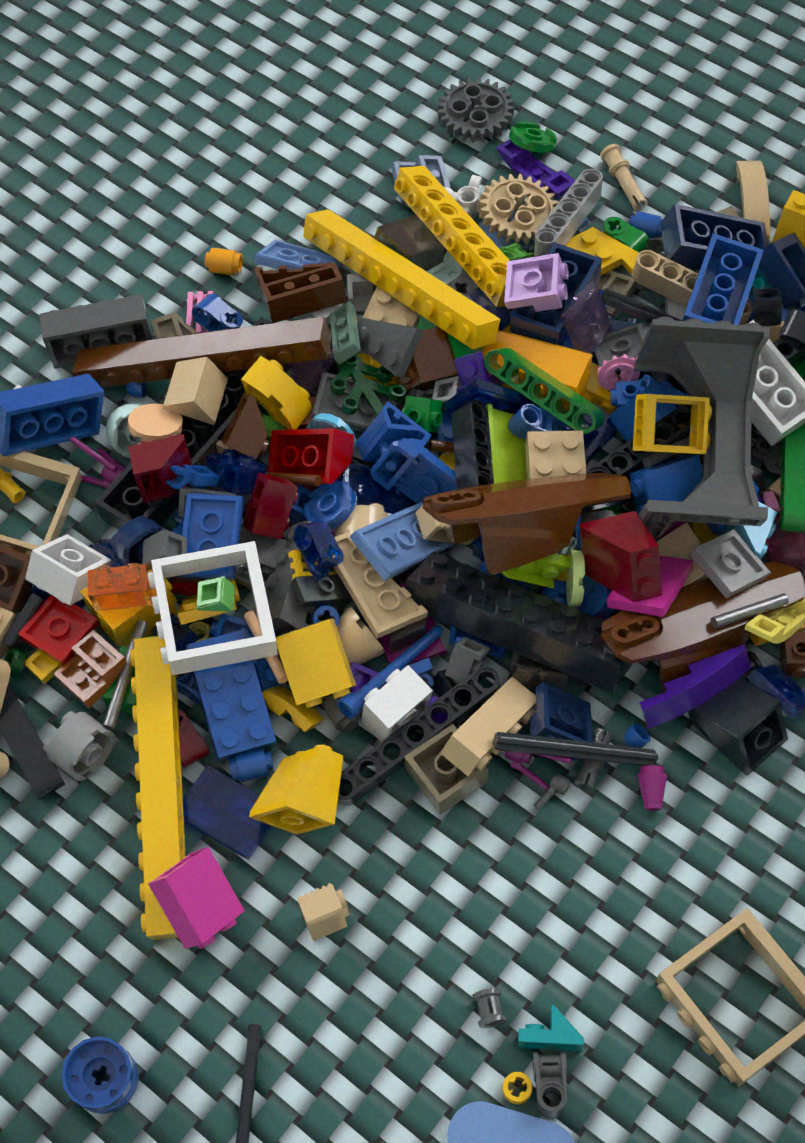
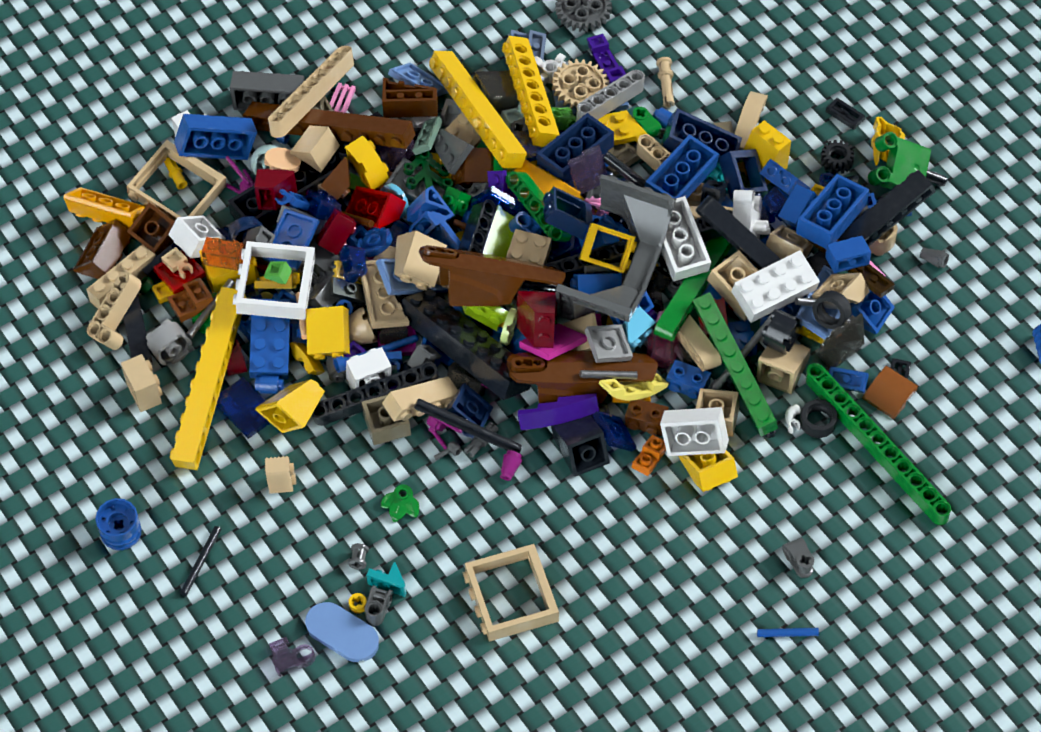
camera: 15 degrees right, 5 degrees down
dark pink brick [148,847,245,949] -> none
blue piece [192,293,243,332] -> none
light orange brick [205,248,243,275] -> none
lavender plate [504,253,569,312] -> none
green tile [509,122,557,153] -> none
blue hinge [624,723,651,748] -> none
none -> tan brick [121,354,163,412]
none -> tan plate [161,247,193,279]
none -> tan beam [268,46,354,138]
none -> green plate [381,484,419,523]
none -> tan slope [394,231,447,290]
none -> dark blue window [543,186,593,240]

